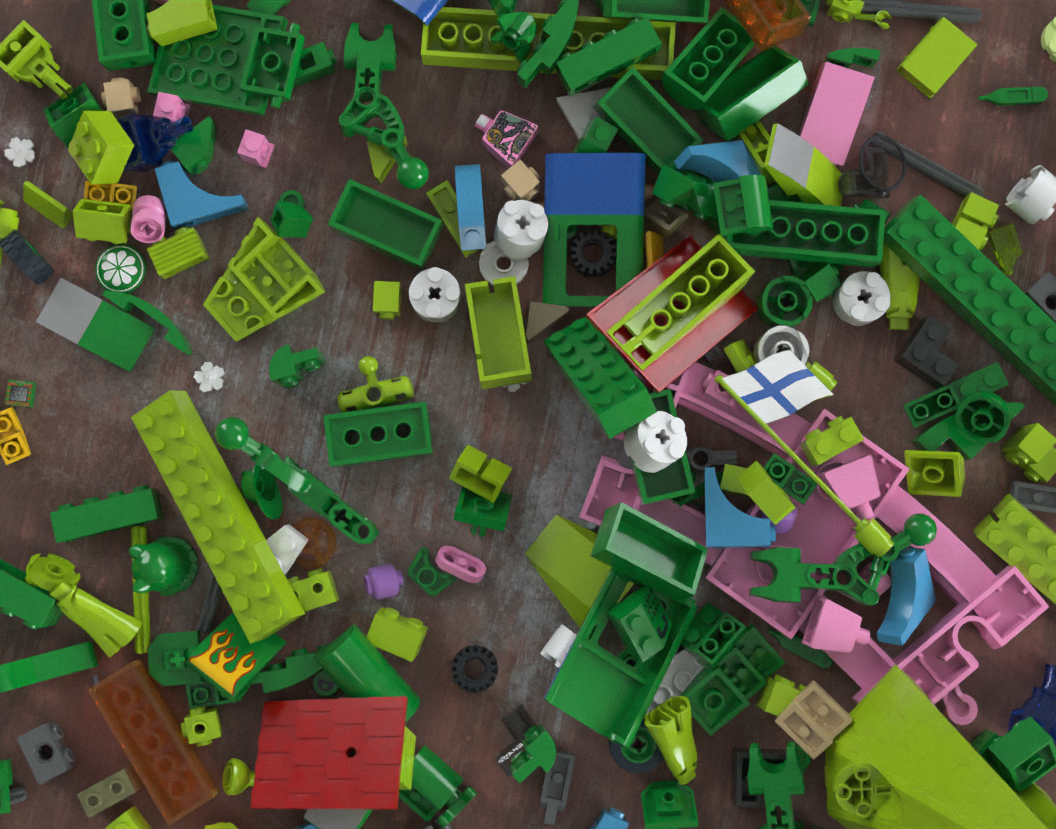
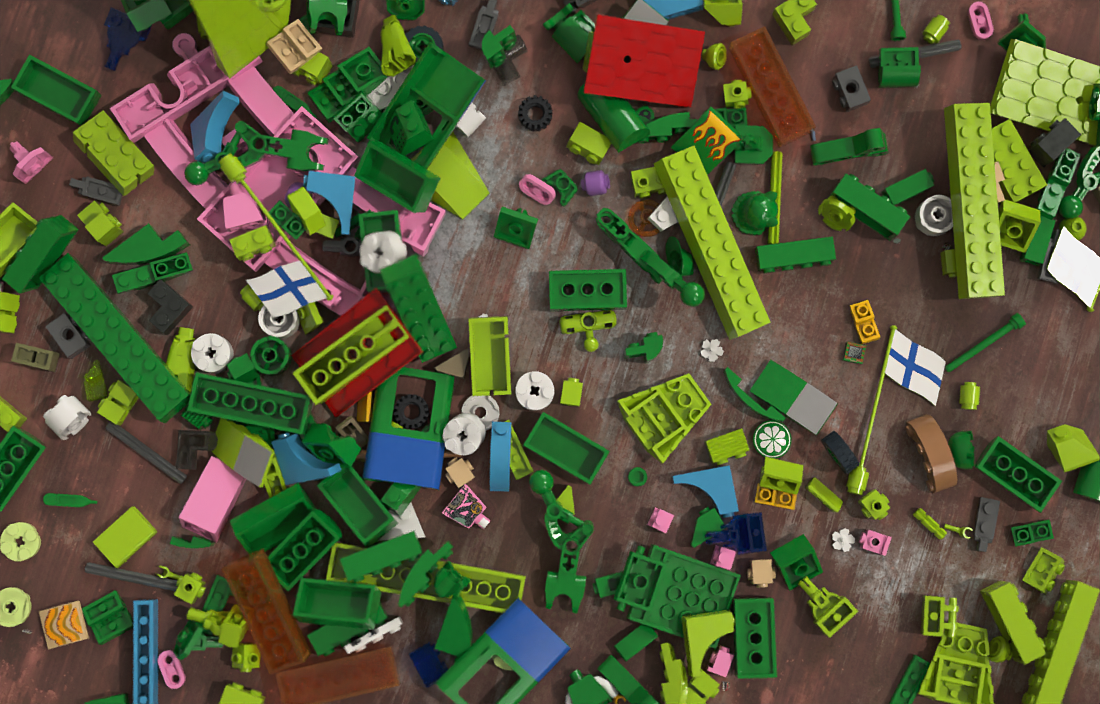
camera: 175 degrees left, 0 degrees up
lime piece [50,580,142,658] -> none
lime brick [68,111,134,184] -> none
olive brick [77,764,144,818] -> none
bright pink wheel [130,195,166,243] -> none
green brick [270,201,313,238] -> none
lime piece [449,445,513,503] -> none
green brick [713,175,773,236] -> none
bright pink torso [802,595,870,653] -> none
black piece [859,135,907,191] -> none
lime slope [904,450,965,497] -> none
green cylinder [955,391,1010,445] -> none

